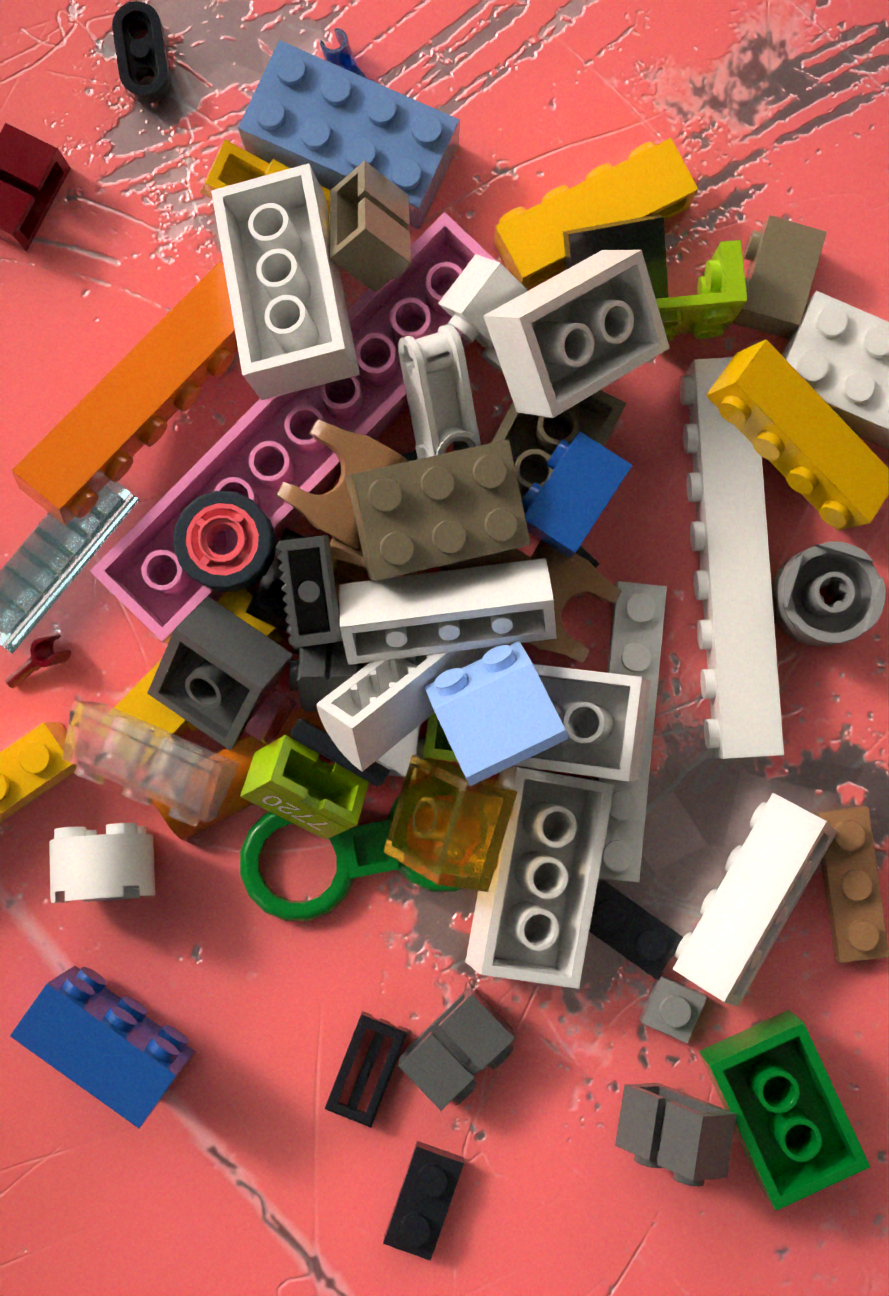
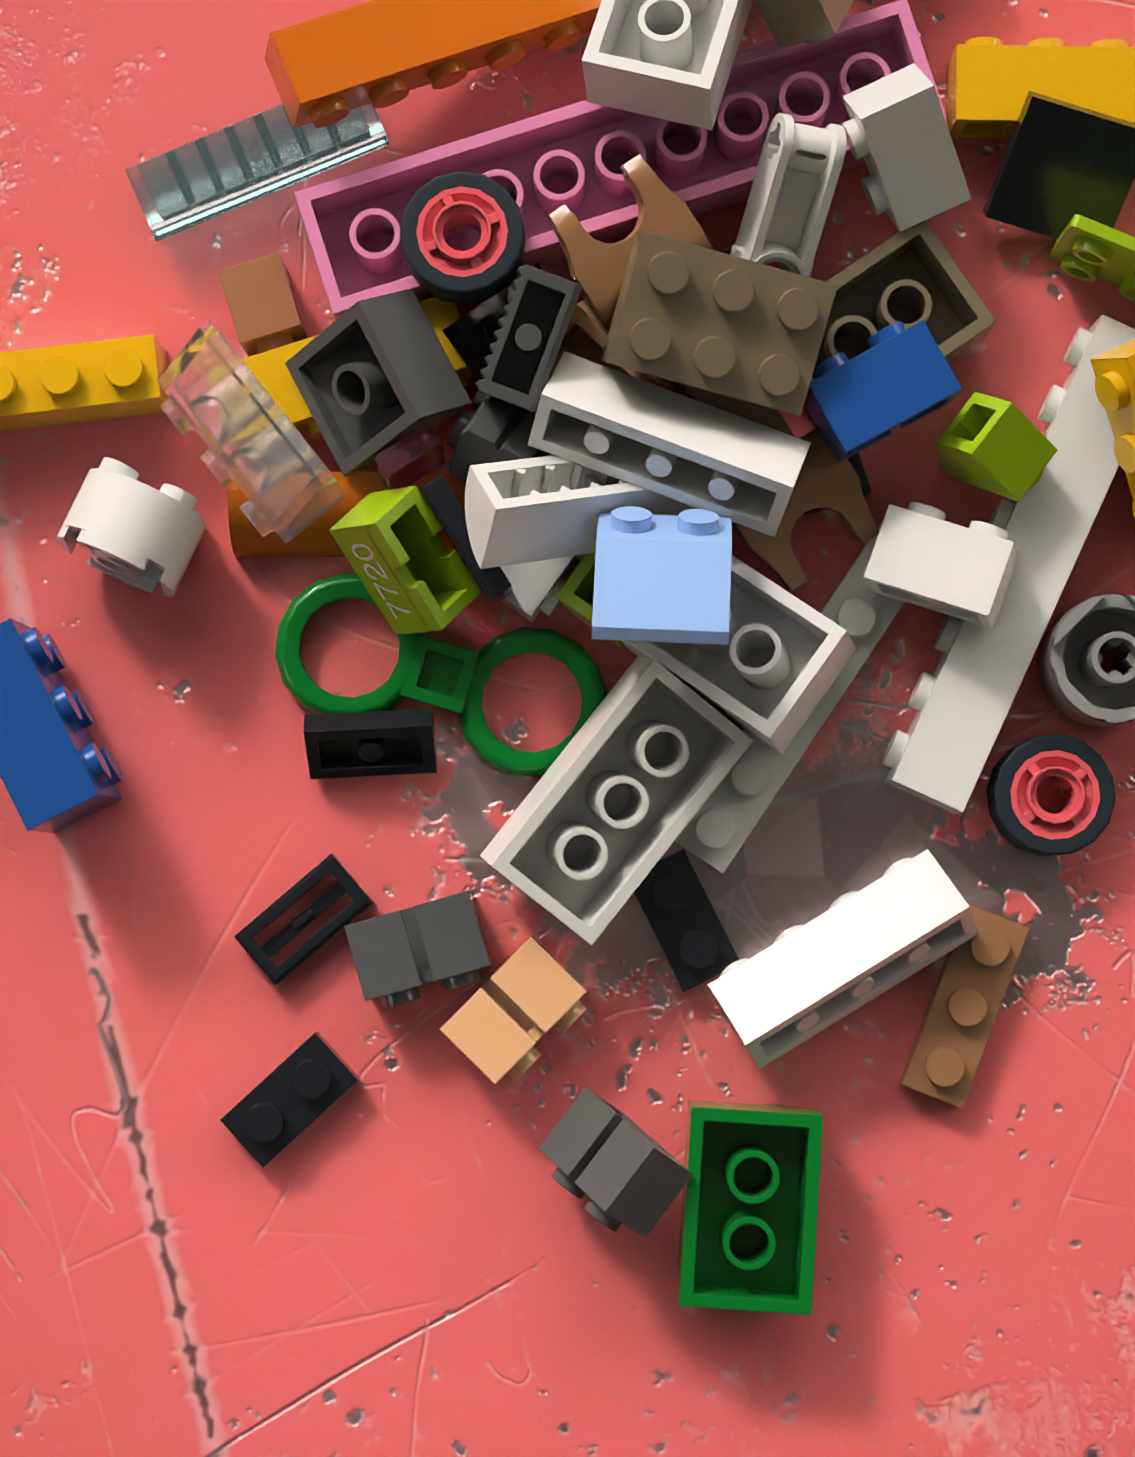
camera: 30 degrees right, 0 degrees up
dark red hand [5,634,71,688] -> none
clear yellow brick [384,755,518,892] -> none
white brick [483,250,670,418] -> none
light grey plate [639,974,707,1044] -> none
none -> nougat brick [218,252,308,356]
none -> black plate [303,708,437,779]
none -> light nougat piece [440,935,587,1084]
none -> white brick [863,502,1019,629]
none -> lime slope [936,392,1058,501]
none -> wheel [987,734,1116,856]

